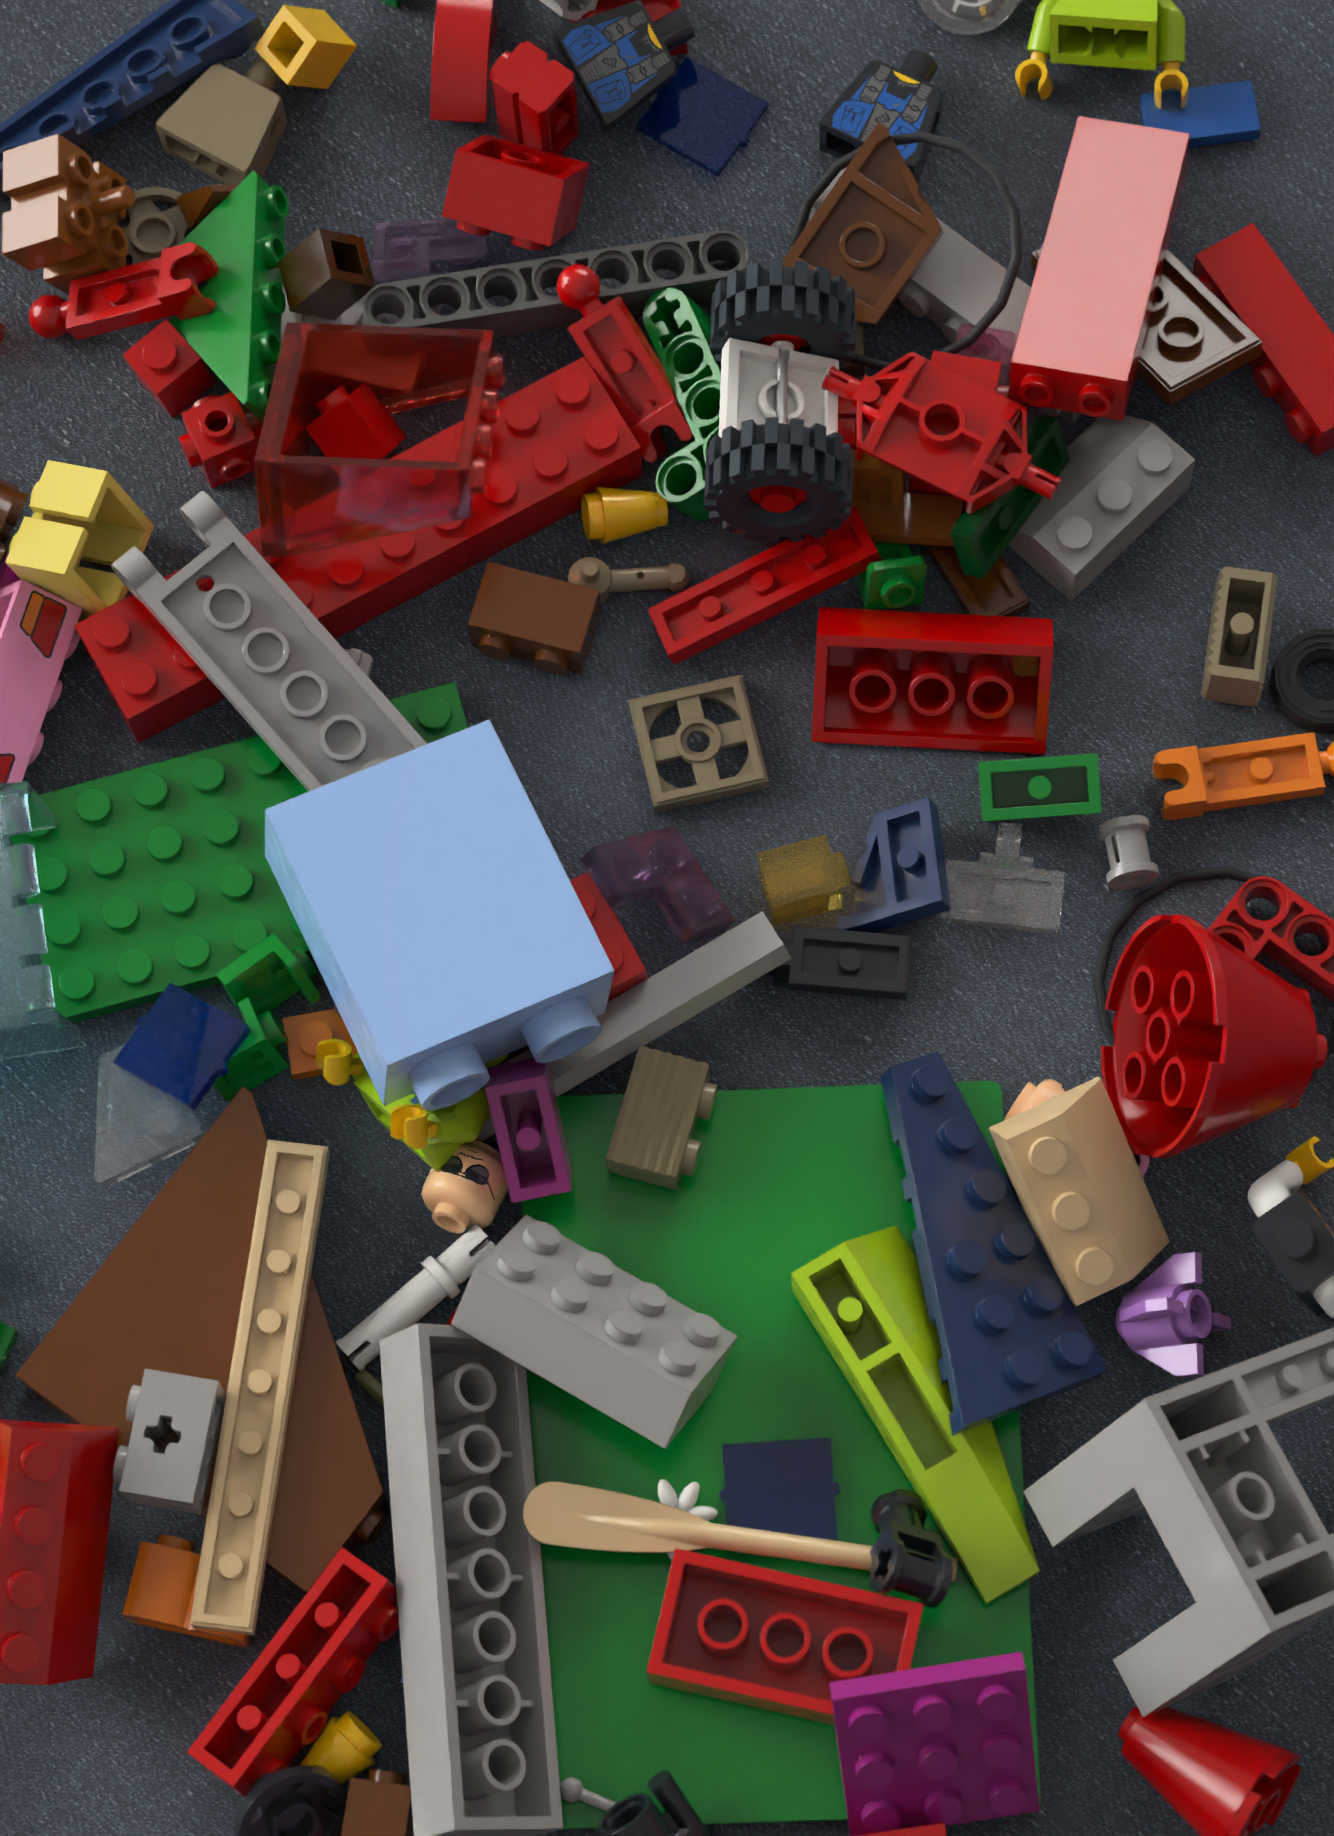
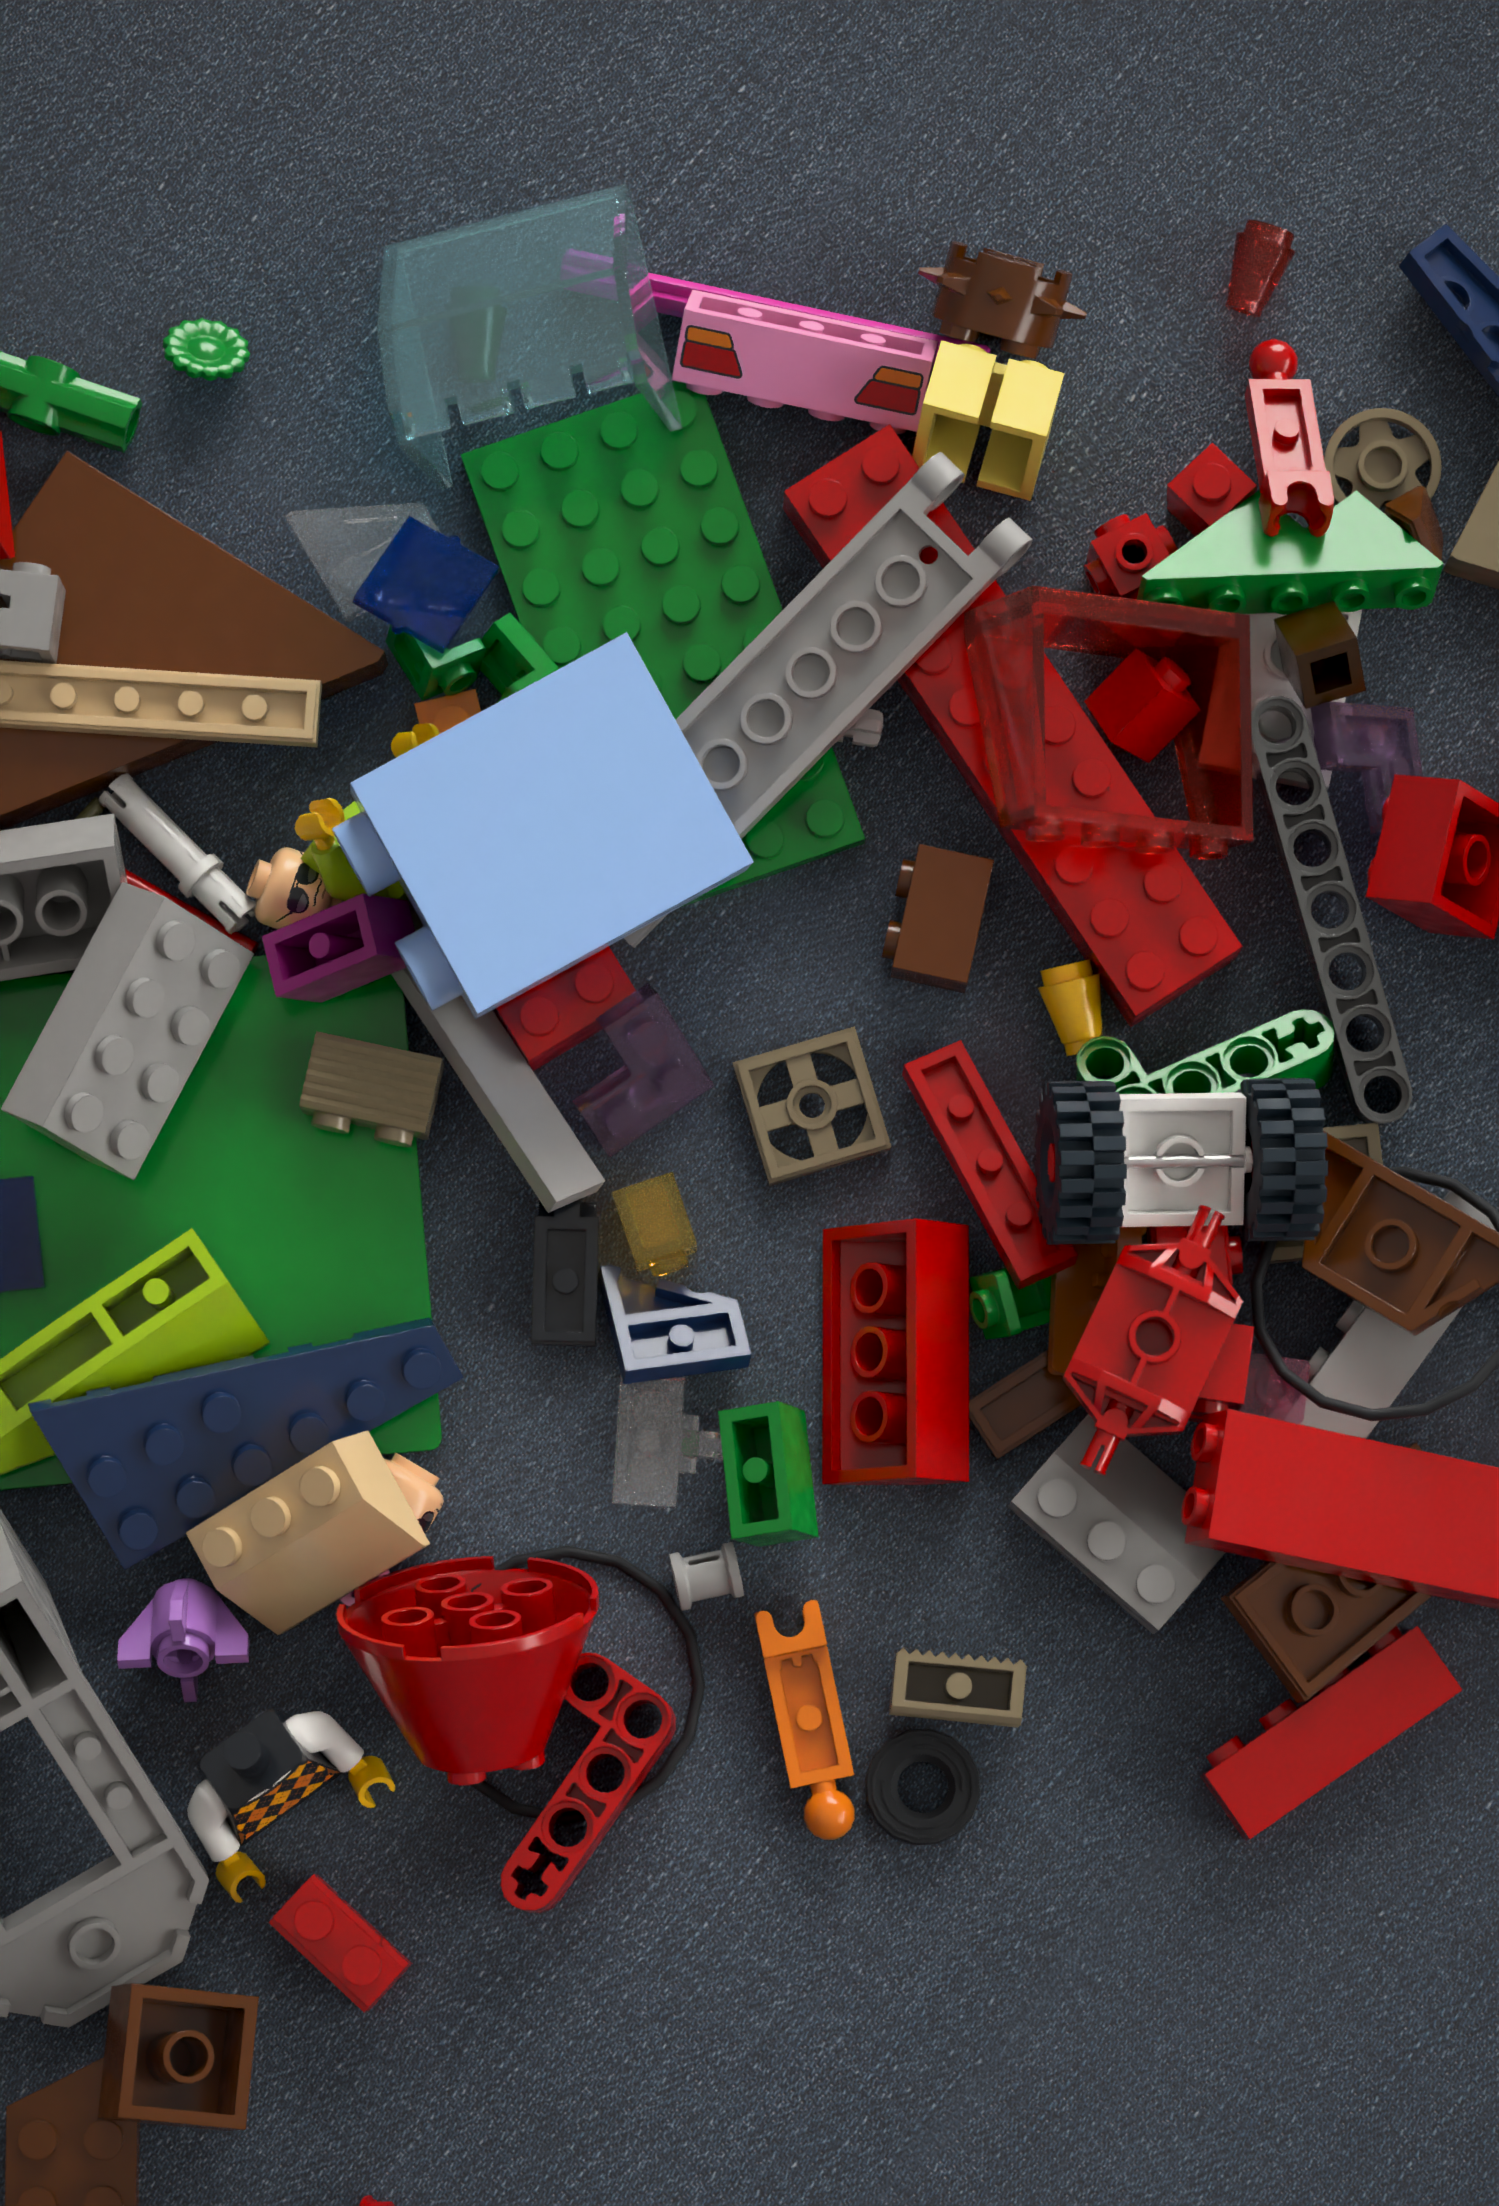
camera: 80 degrees right, 10 degrees up
dark orange brick [2,134,135,295] -> none
red plate [556,264,694,463] -> none
dark tan piece [568,557,690,605] -> none
dark green plate [950,414,1070,579] -> none

